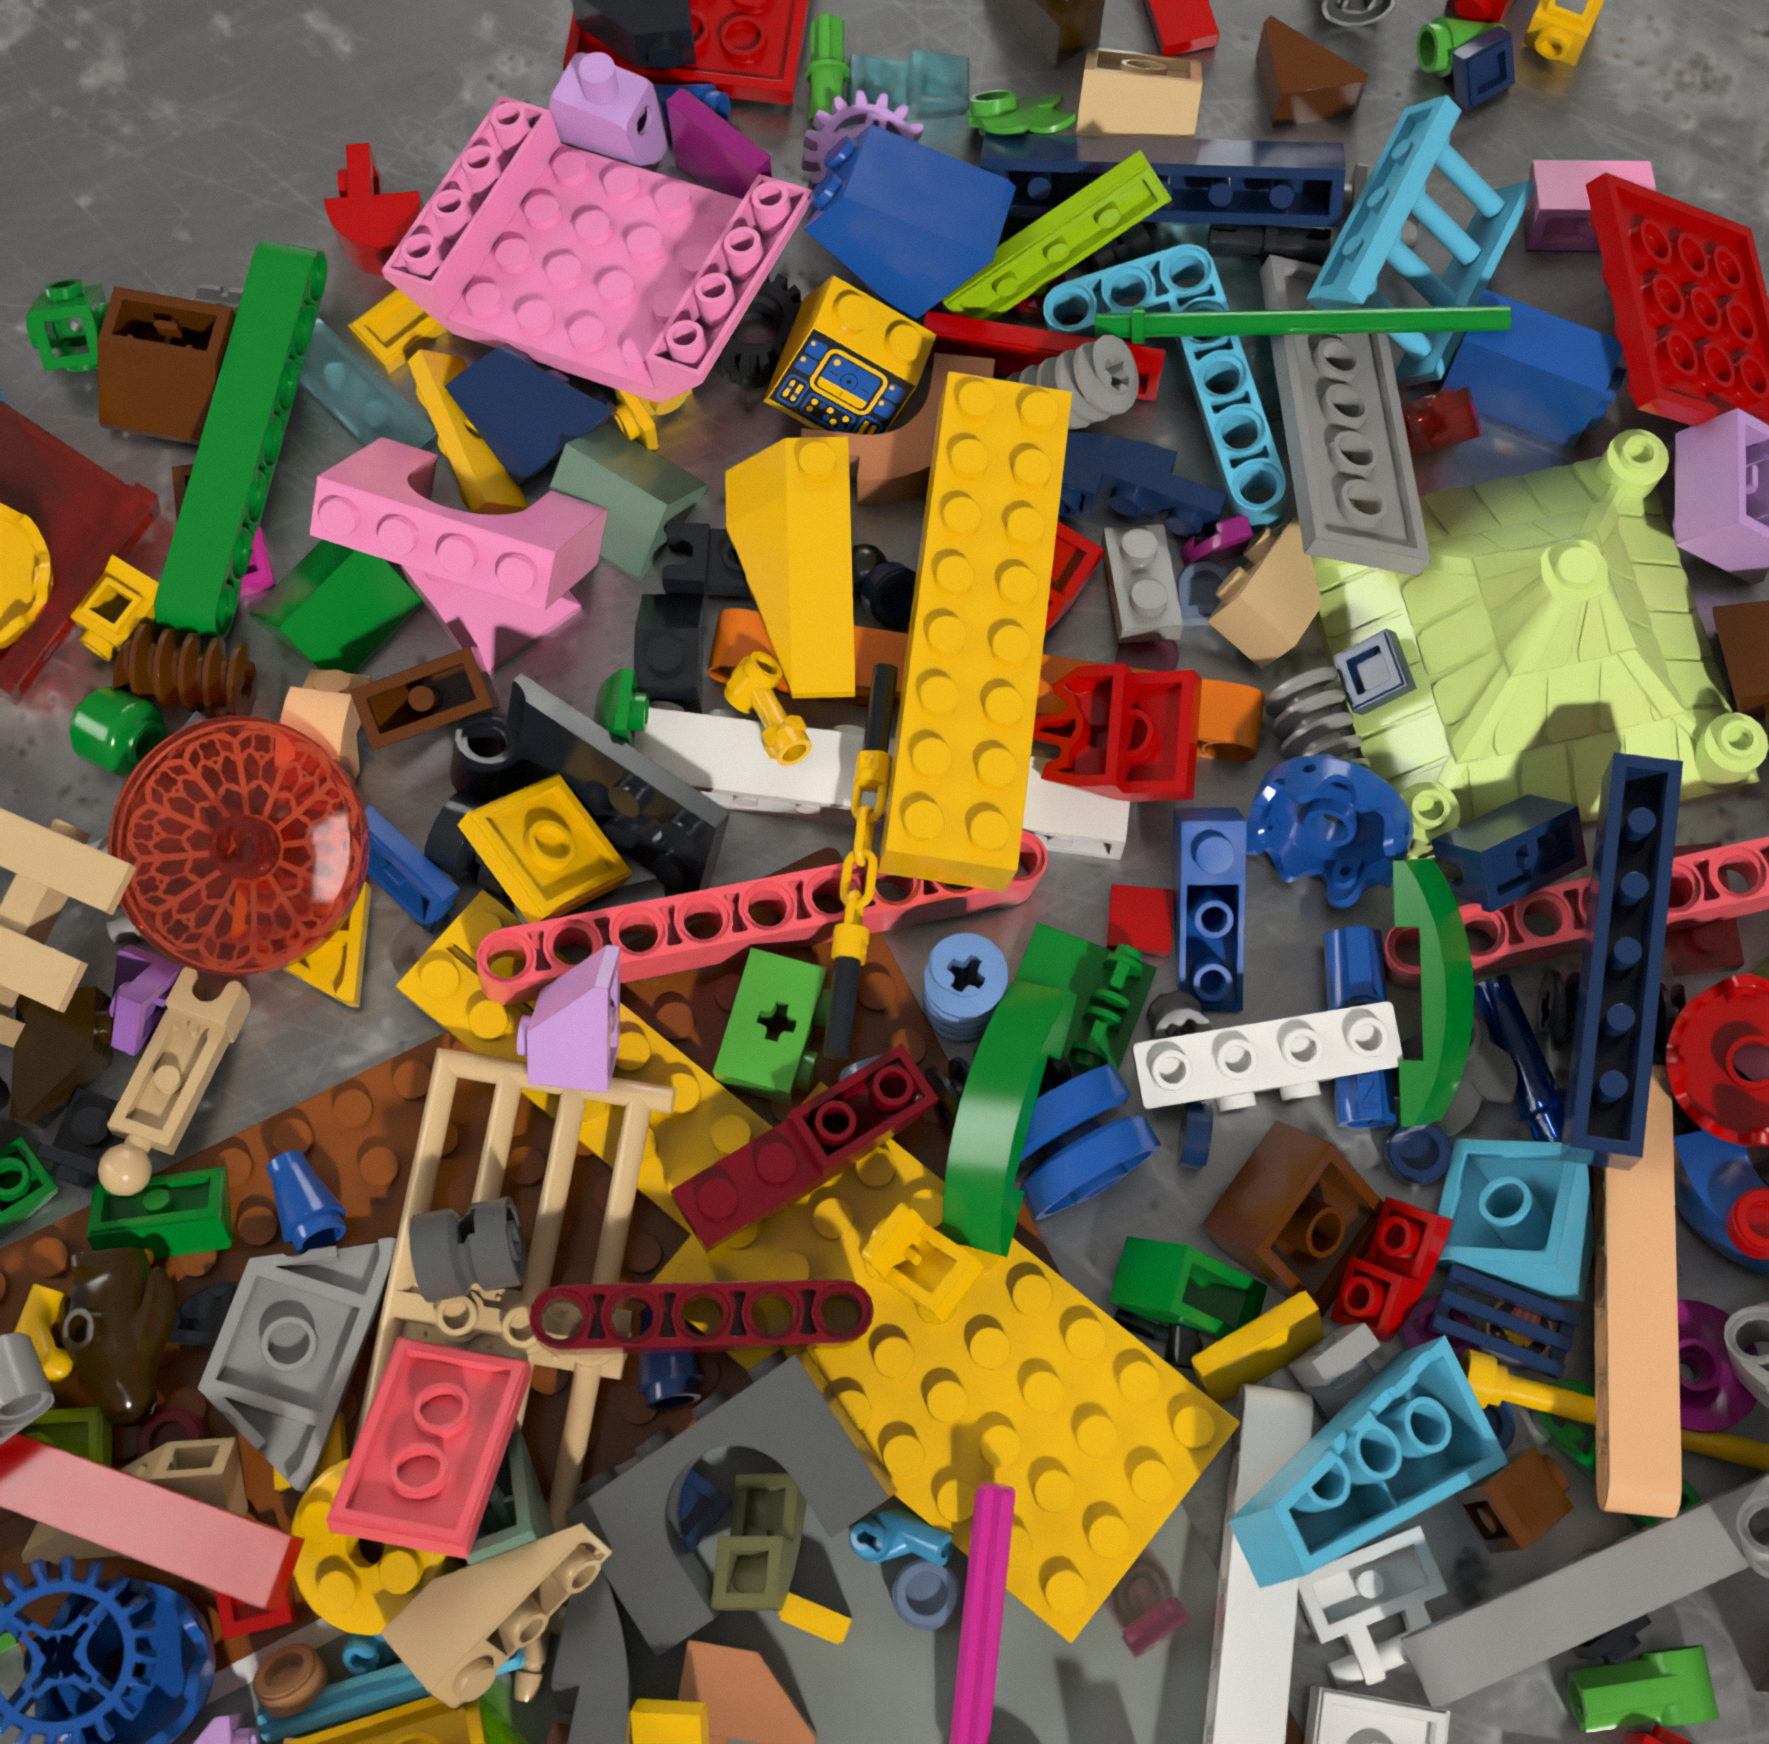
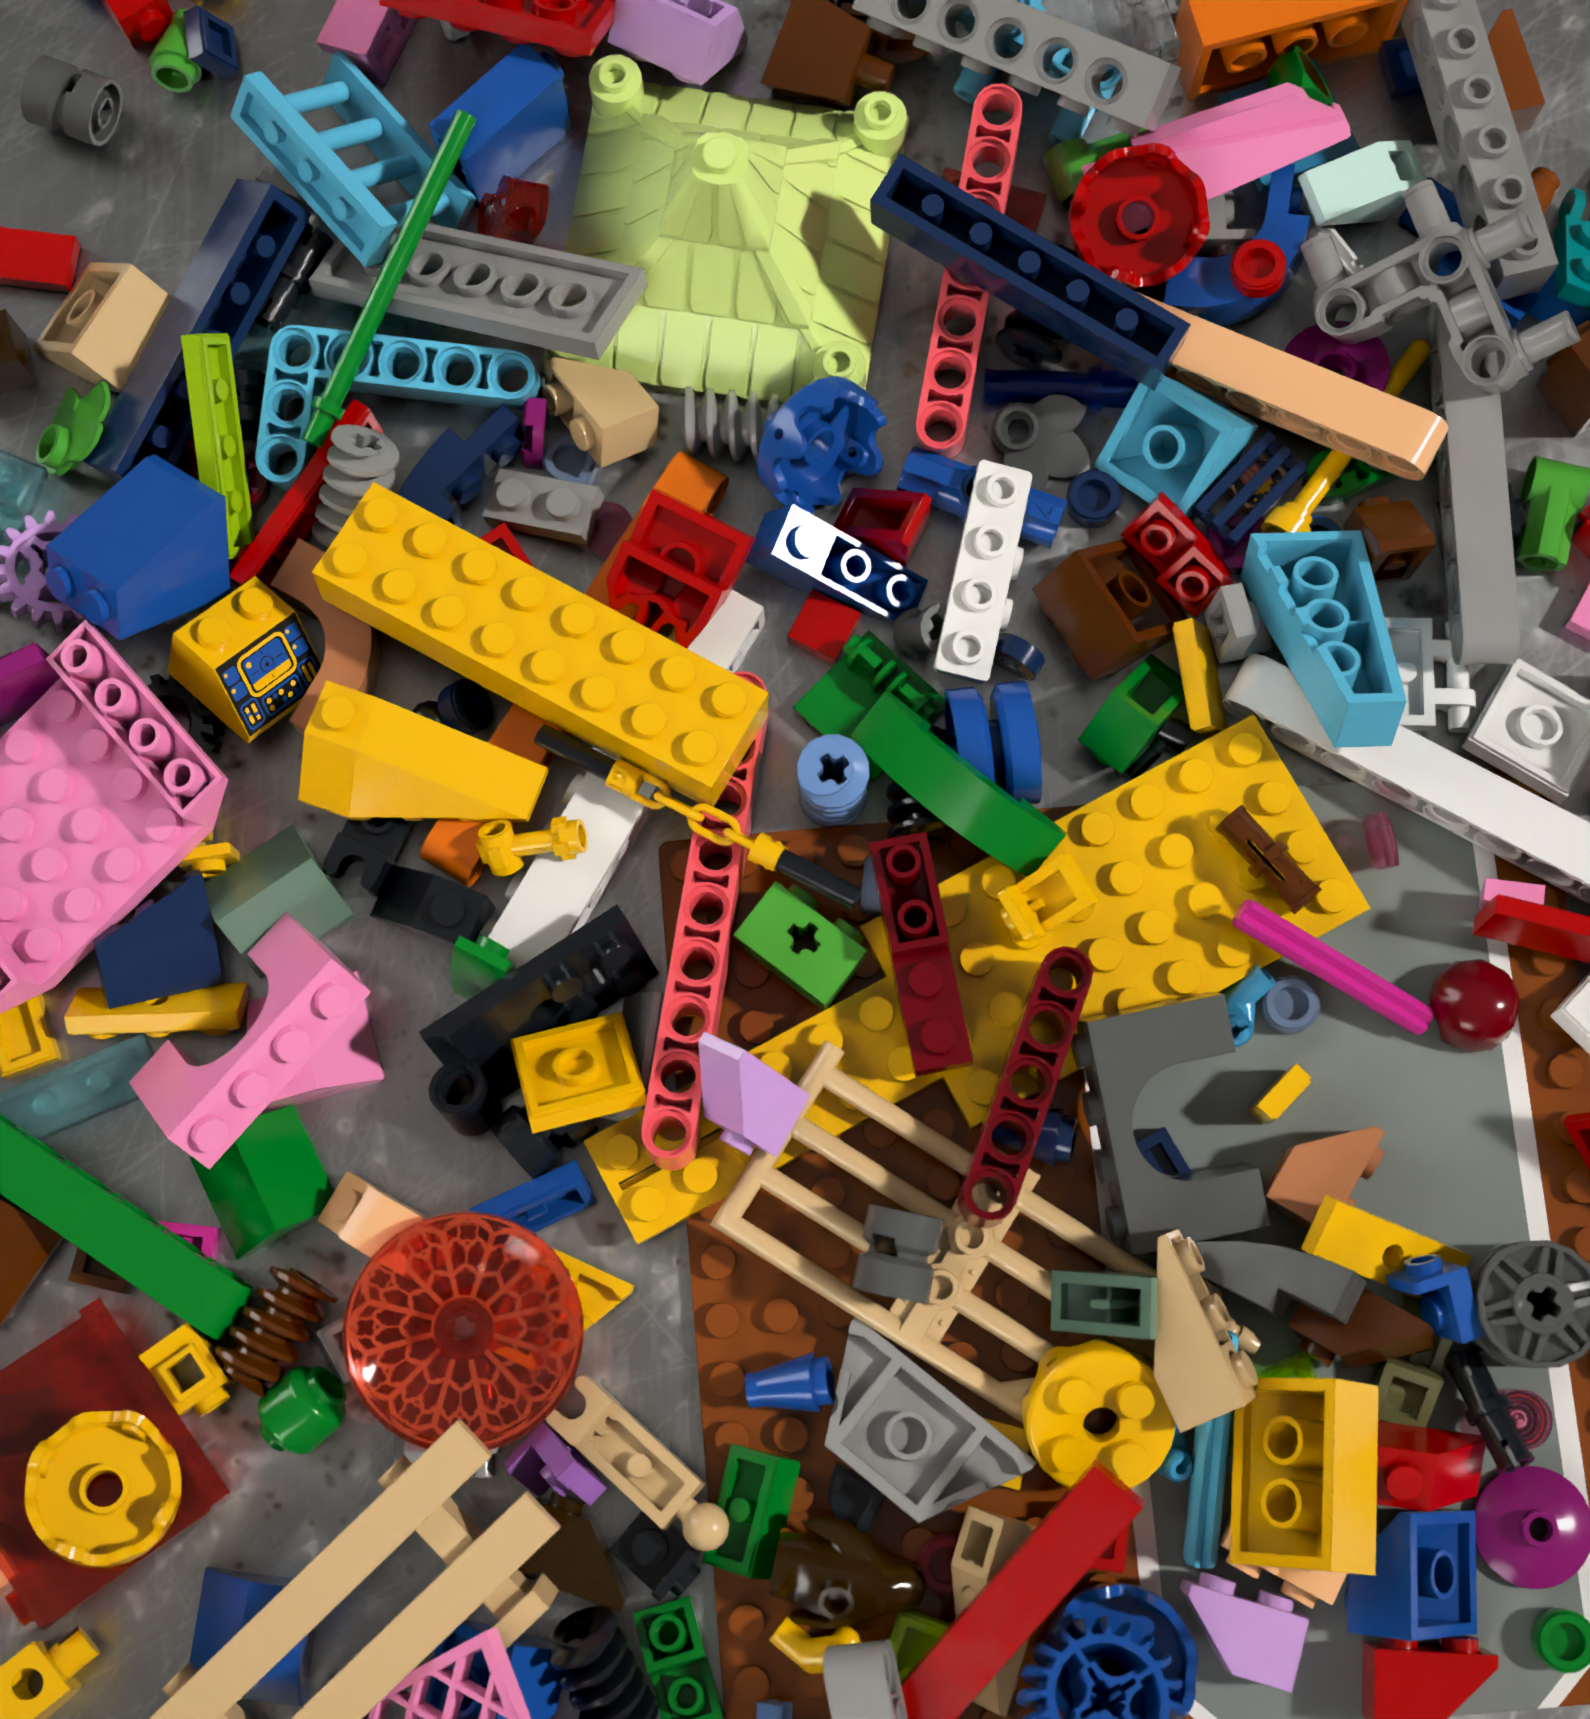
camera: 65 degrees left, 5 degrees up
medium nougat tile [252,1644,328,1717] -> none
coral tile [326,1337,532,1559] -> none
reddish brown slope [349,646,500,751] -> none
olive slope [711,1473,807,1611] -> none
reddish brown slope [1256,15,1368,127] -> none
tile [1332,628,1417,715] -> none
green slope [1393,859,1474,1127] -> none
dark blue hinge [1432,794,1587,913] -> none
none -> red slope [833,487,932,568]
none -> reddish brown pin [1215,805,1322,914]

